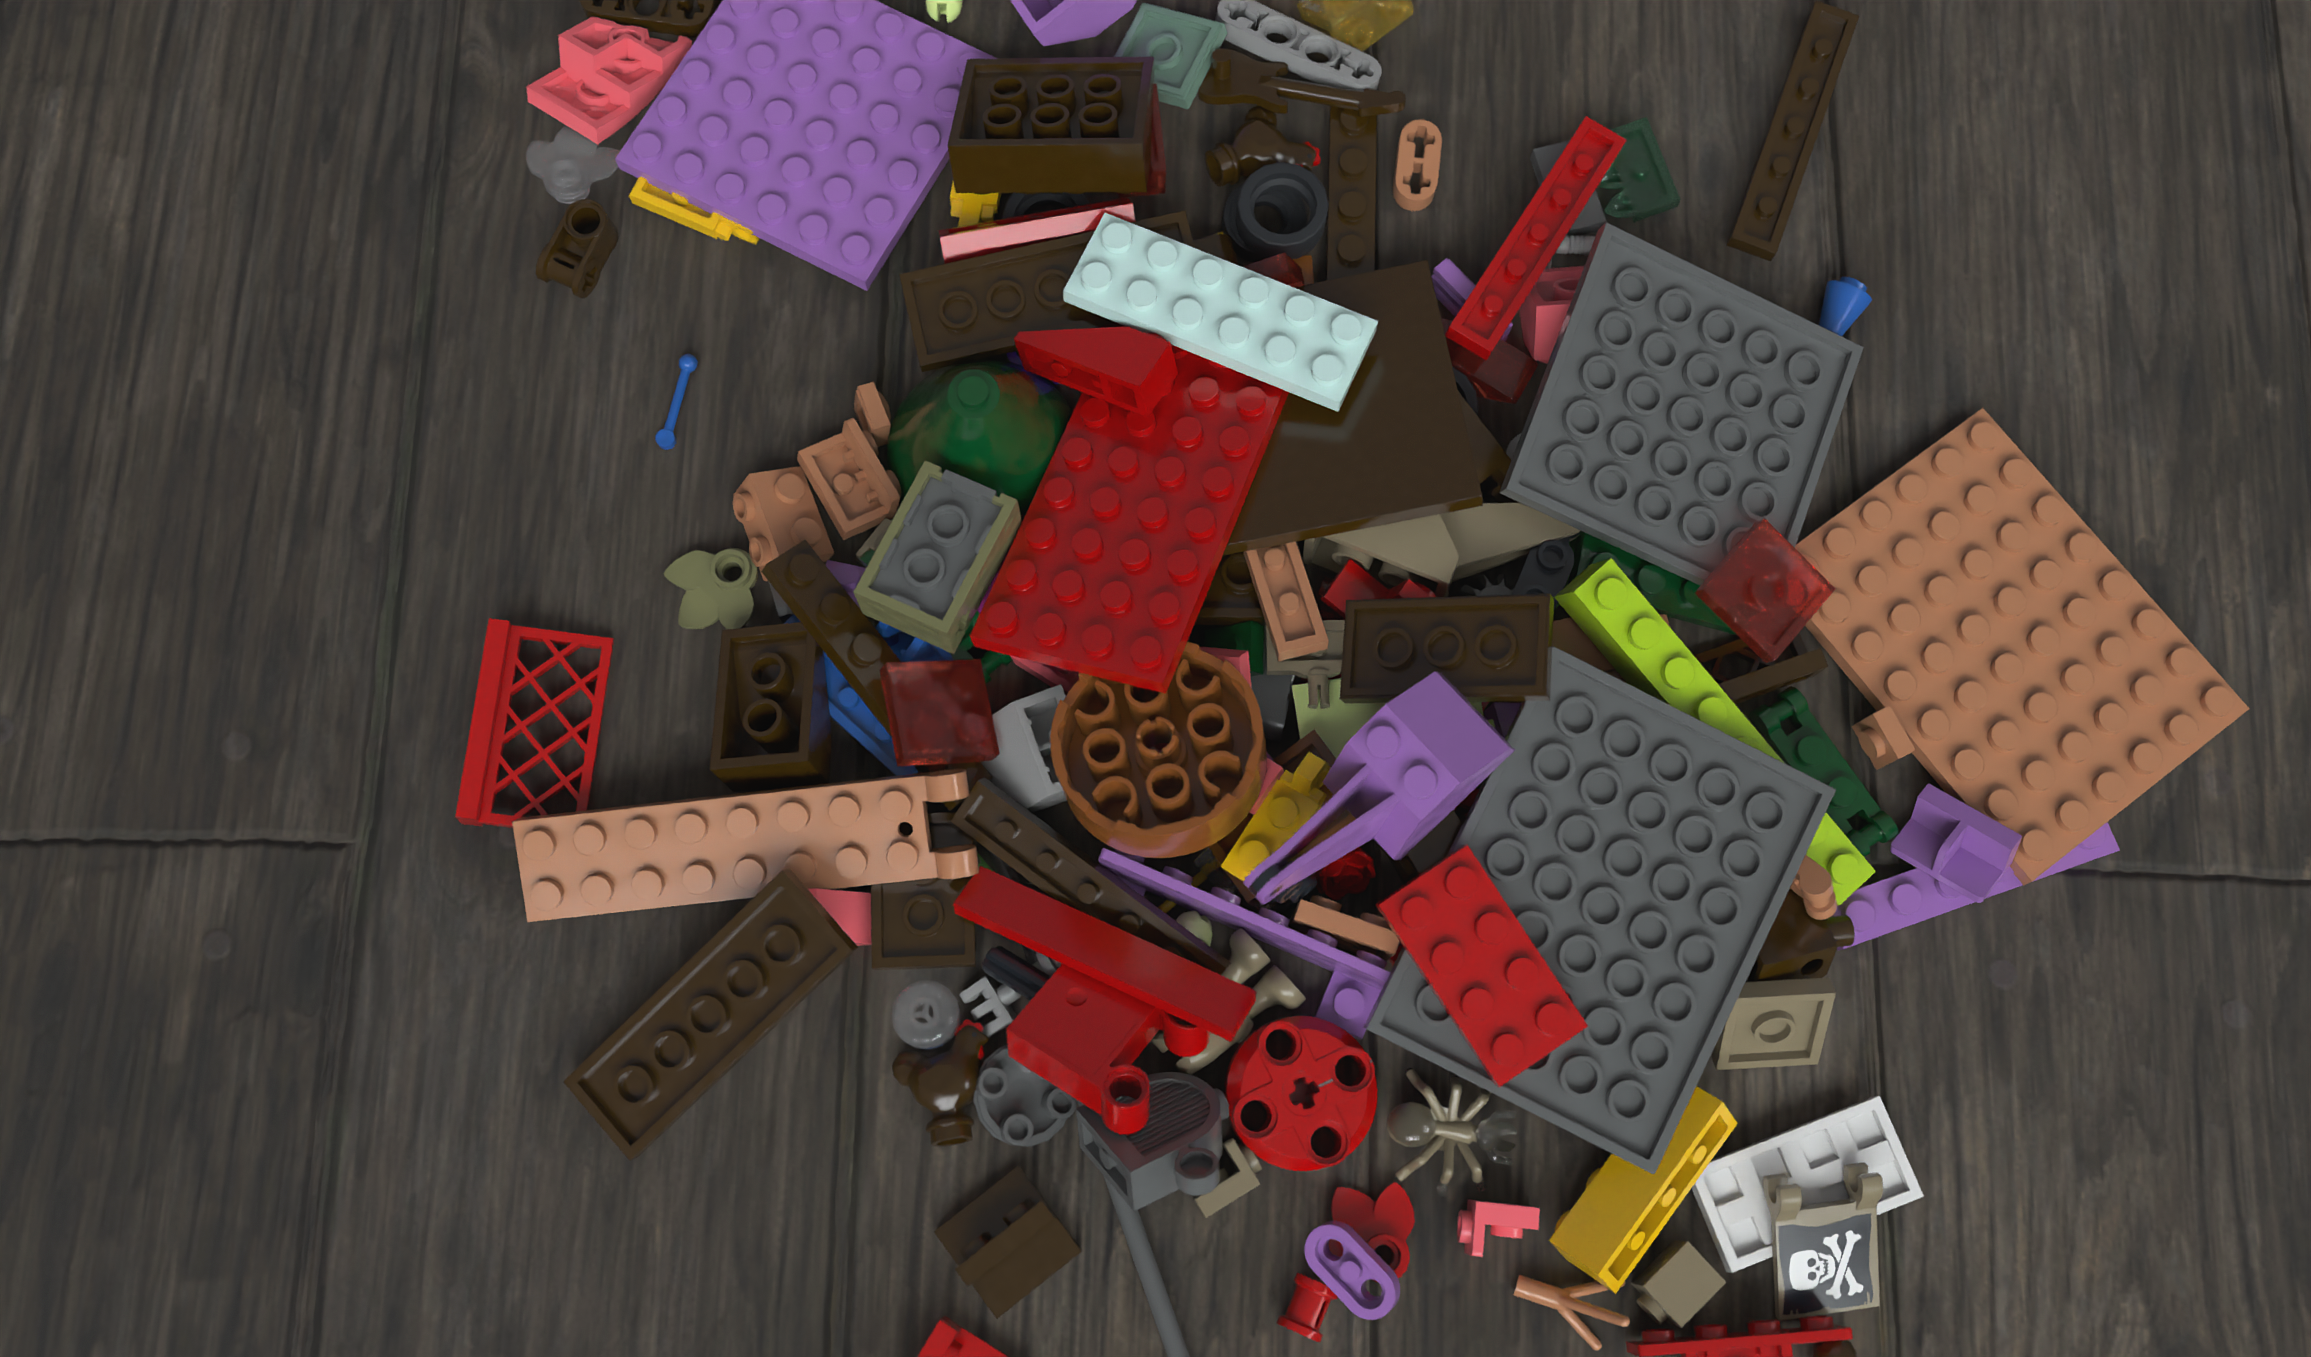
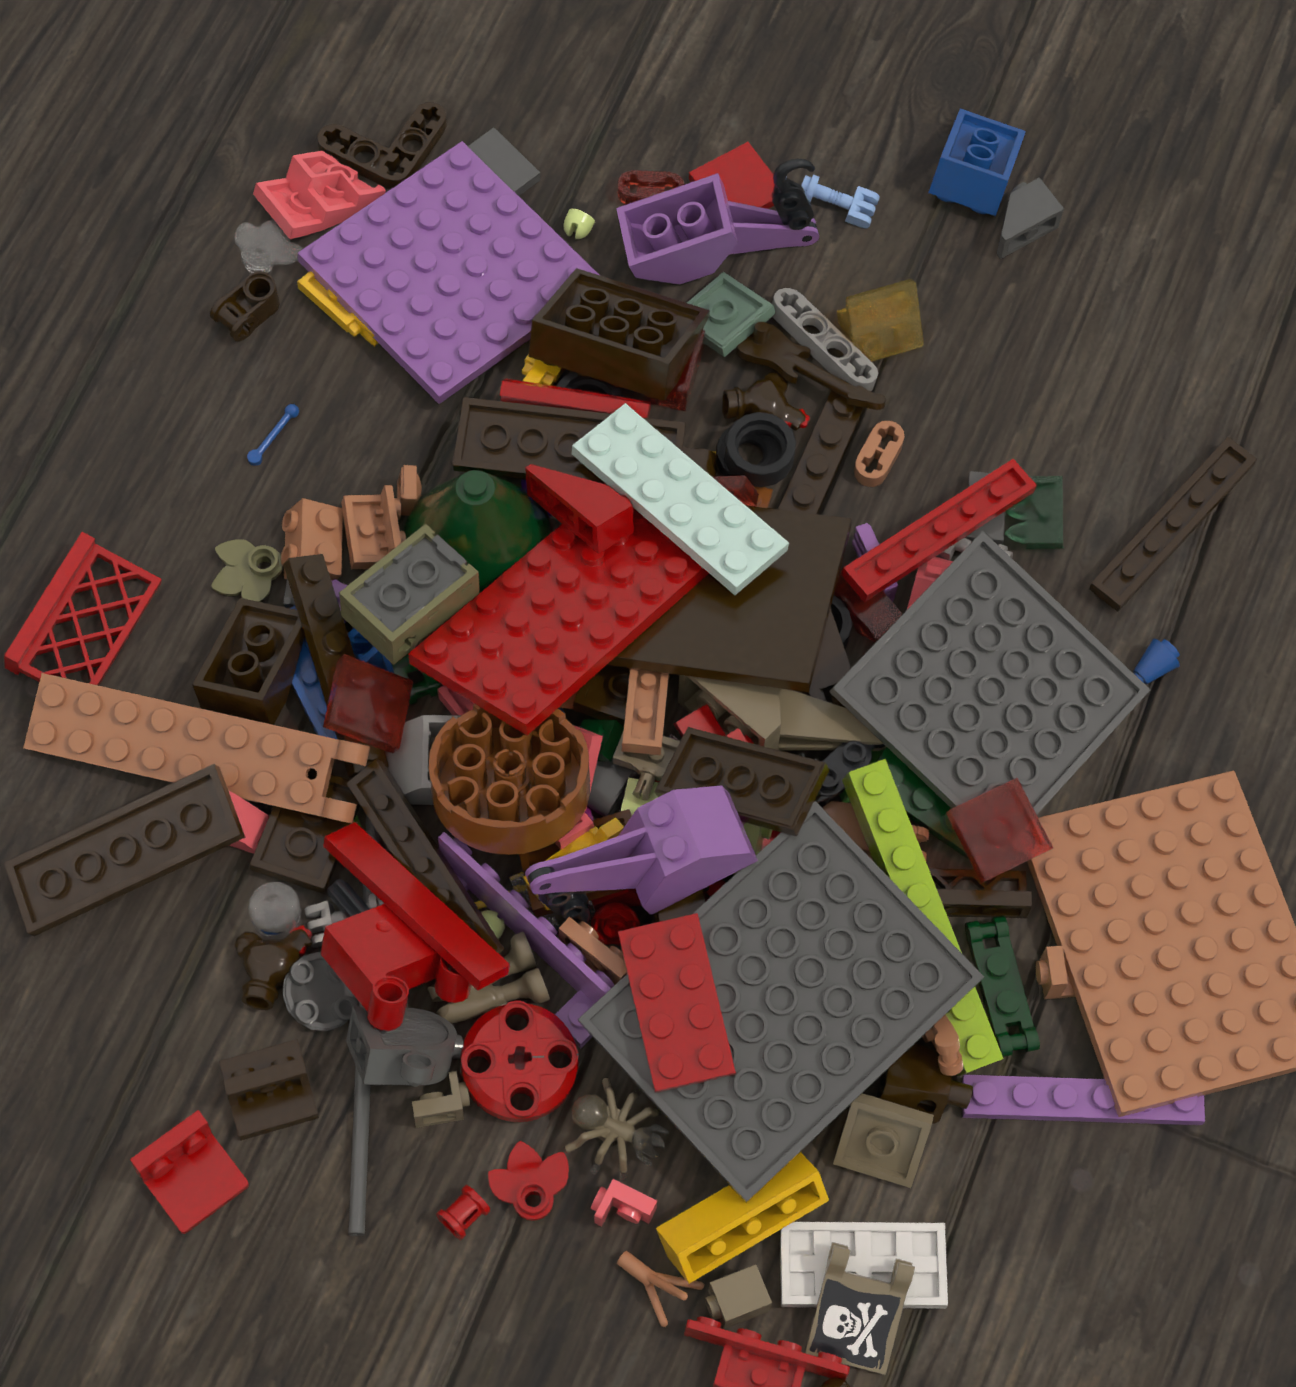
camera: 20 degrees right, 10 degrees down
medium lavender plate [1304,1221,1400,1320] -> none
medium lavender panel [1890,783,2022,903] -> none

